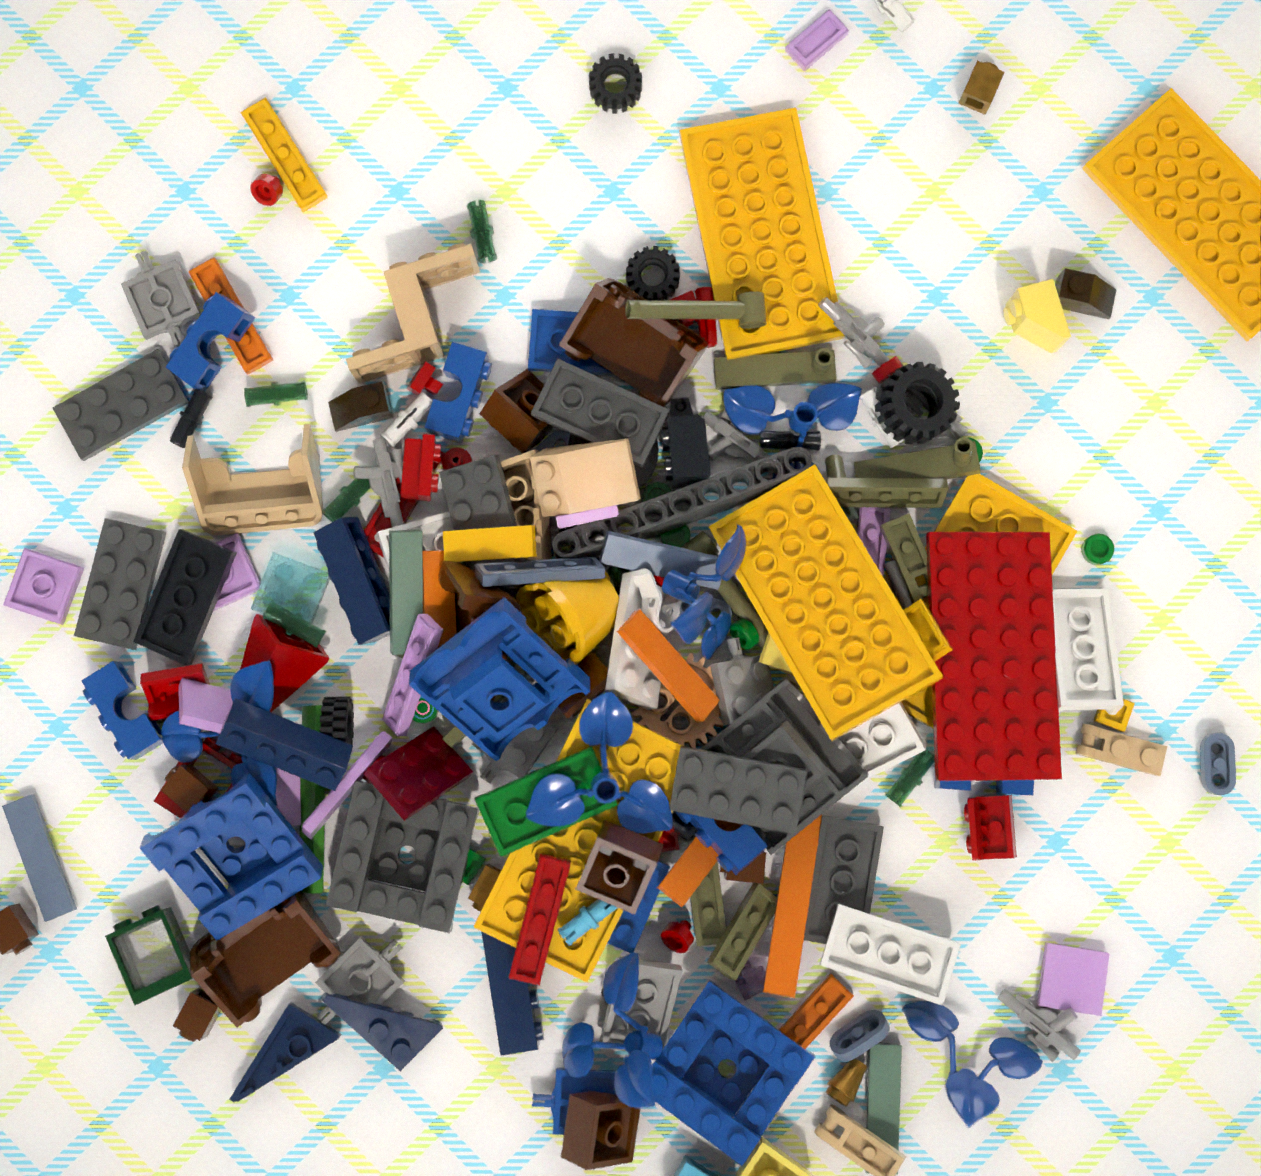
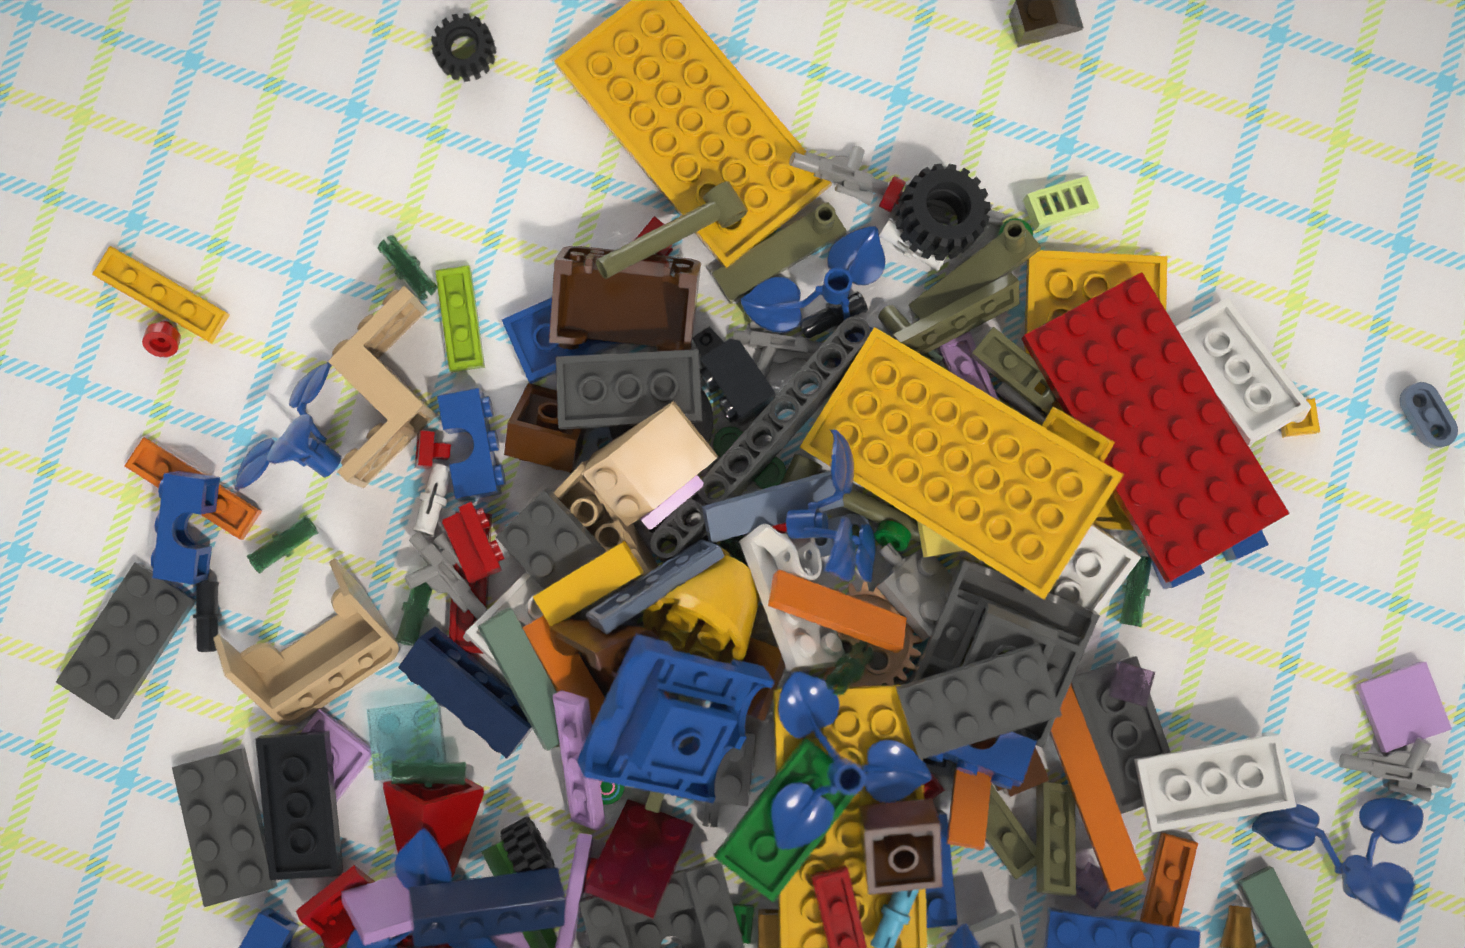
camera: 30 degrees left, 0 degrees up
lavender tile [3,548,84,625] -> none
light grey plate [121,251,201,348] -> none
dark brown slope [328,381,394,432] -> none
red tile [442,447,473,470] -> none
black tyre [626,246,680,301] -> none
red tile [661,920,694,953] -> none
red axle [695,287,717,348] -> none
sand blue plate [830,1010,890,1061] -> none
red bracket [964,795,1017,861] -> none
light yellow slope [1003,279,1071,353] -> none
tan plate [1075,724,1168,776] -> none
green tile [1081,534,1114,565] -> none
none -> blue plant [234,362,341,492]
none -> lime tile [435,265,485,373]
none -> clear green pin [826,642,873,695]
none -> yellowish green slope [1023,176,1100,231]
none -> clear purple tile [1108,662,1155,707]

